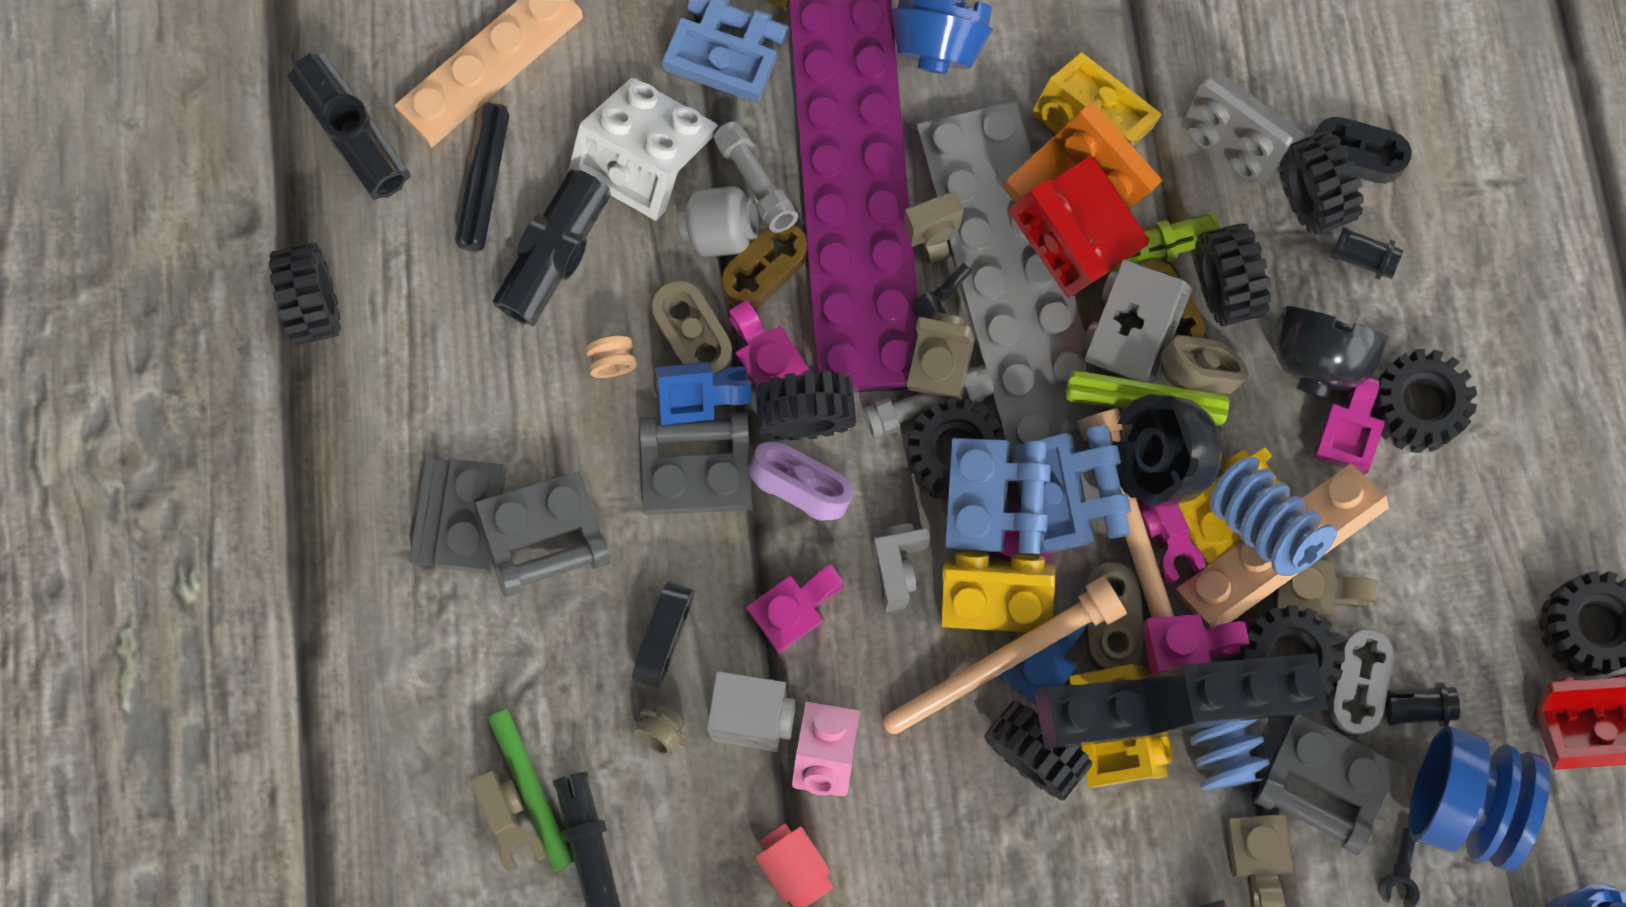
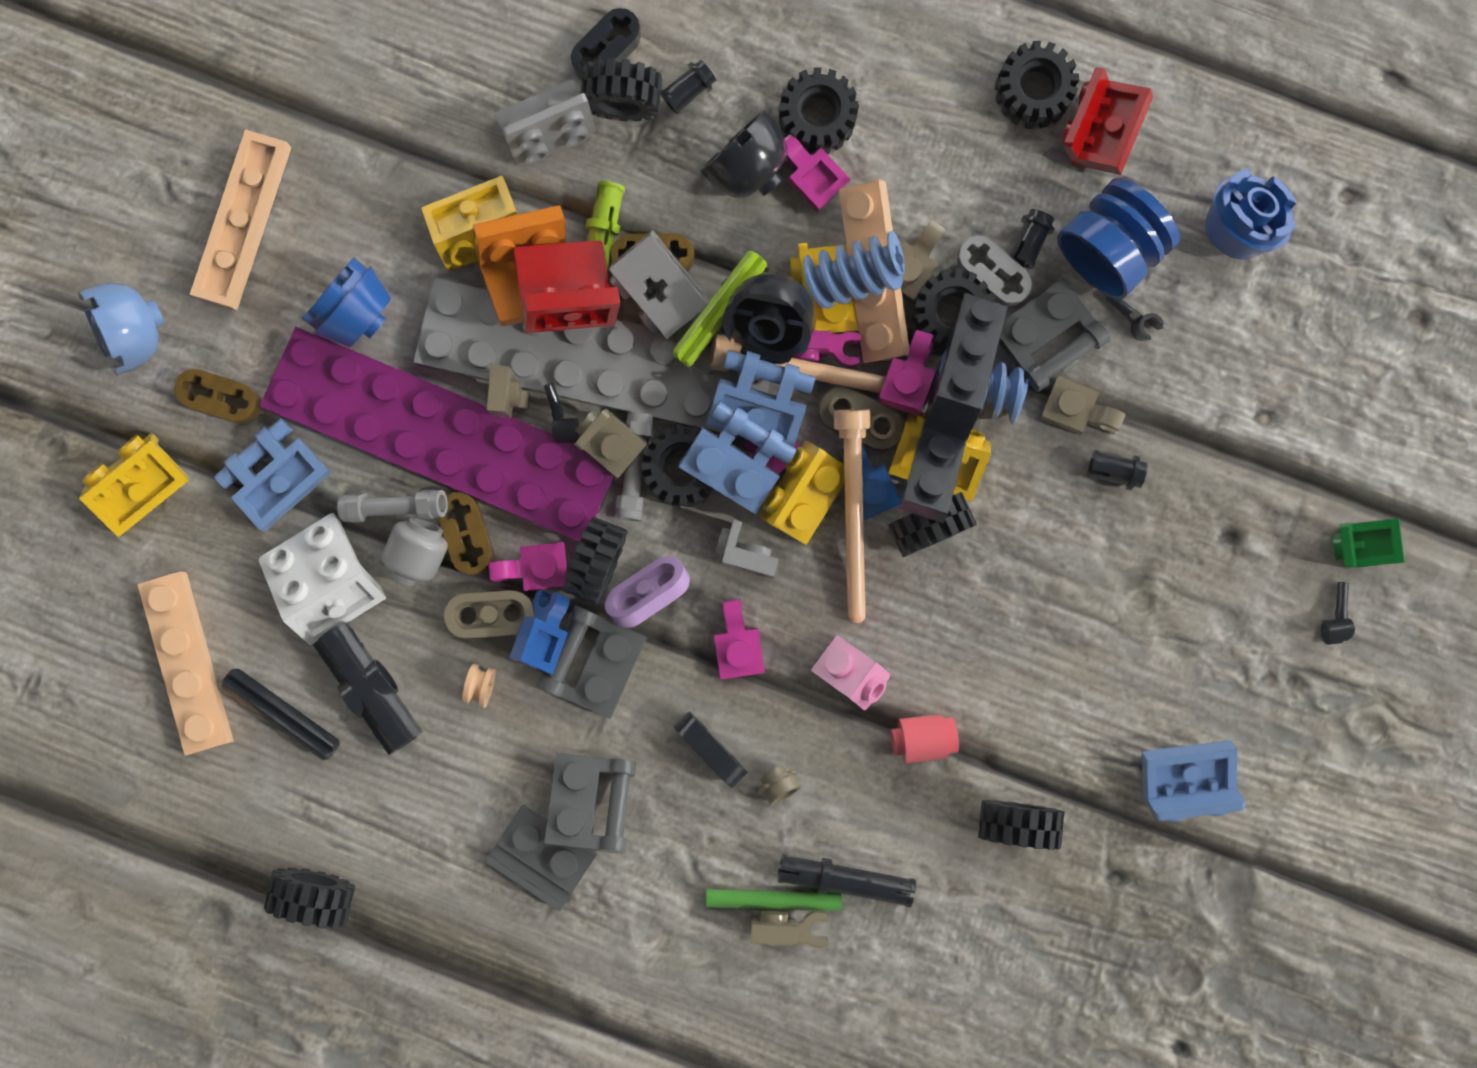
camera: 65 degrees left, 10 degrees up
black piece [287,52,411,200] -> none
light grey brick [707,671,796,752] -> none
dark tan plate [1160,335,1249,394] -> none
black tyre [1196,223,1271,326] -> none

